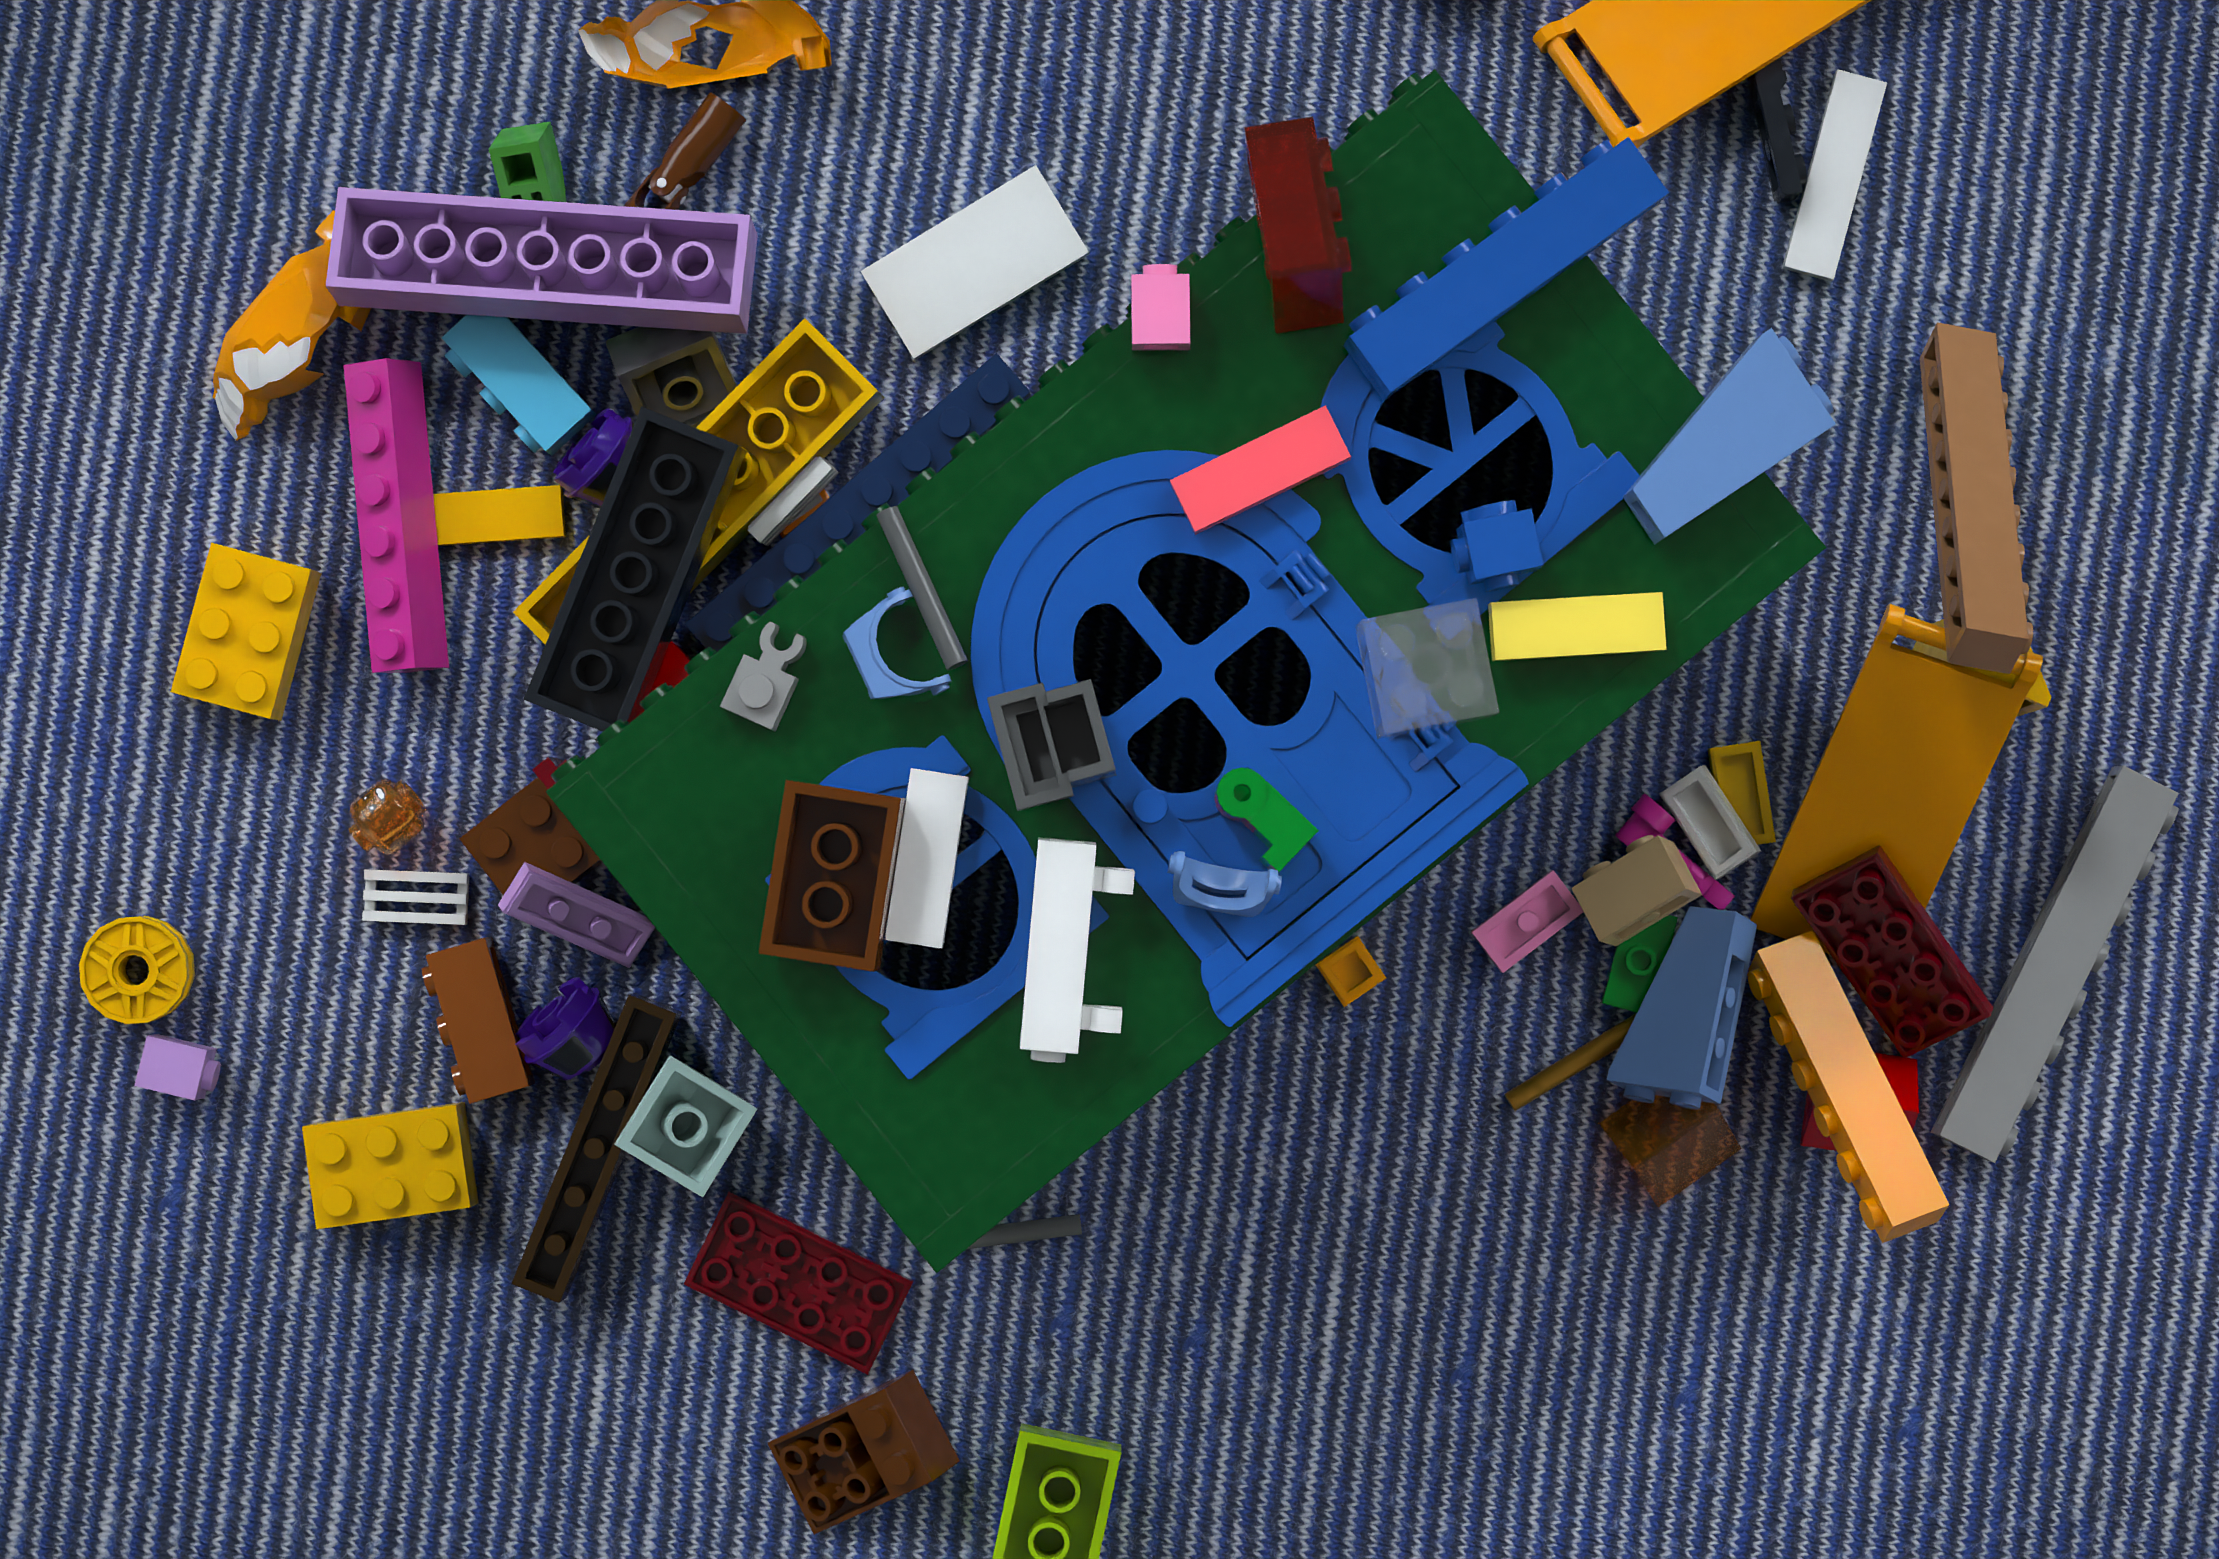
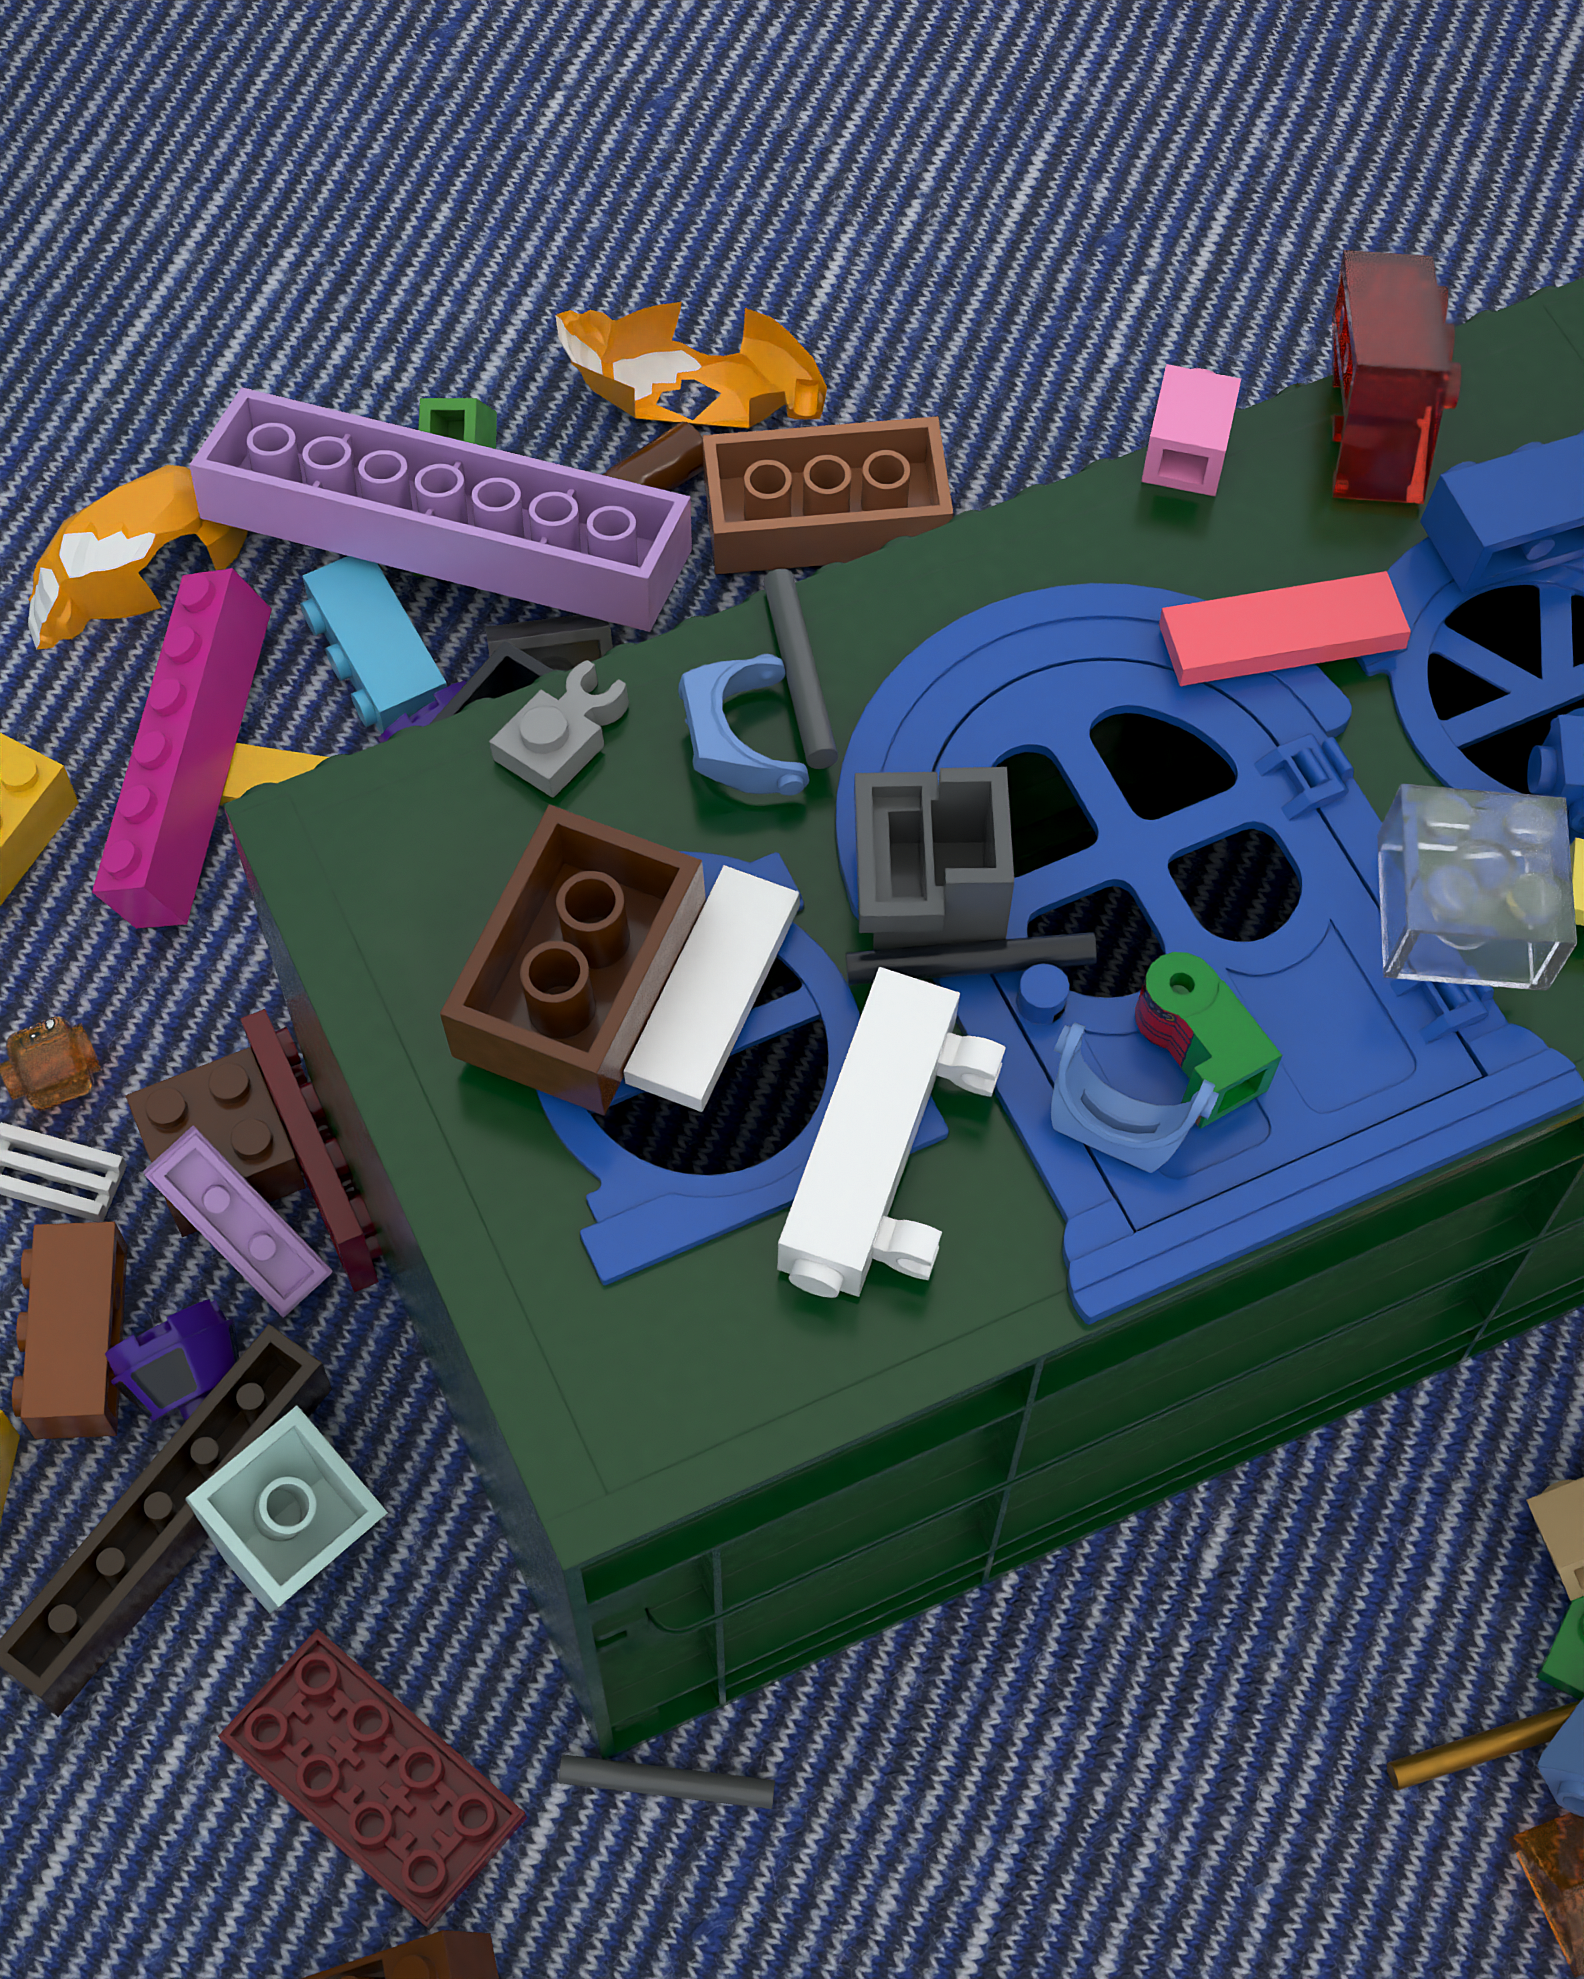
camera: 10 degrees right, 25 degrees down
light orange tile [1315,936,1386,1007] -> none
bright pink plate [1470,870,1583,973] -> none
none -> nougat brick [703,416,953,574]
none -> black bar [845,932,1097,985]

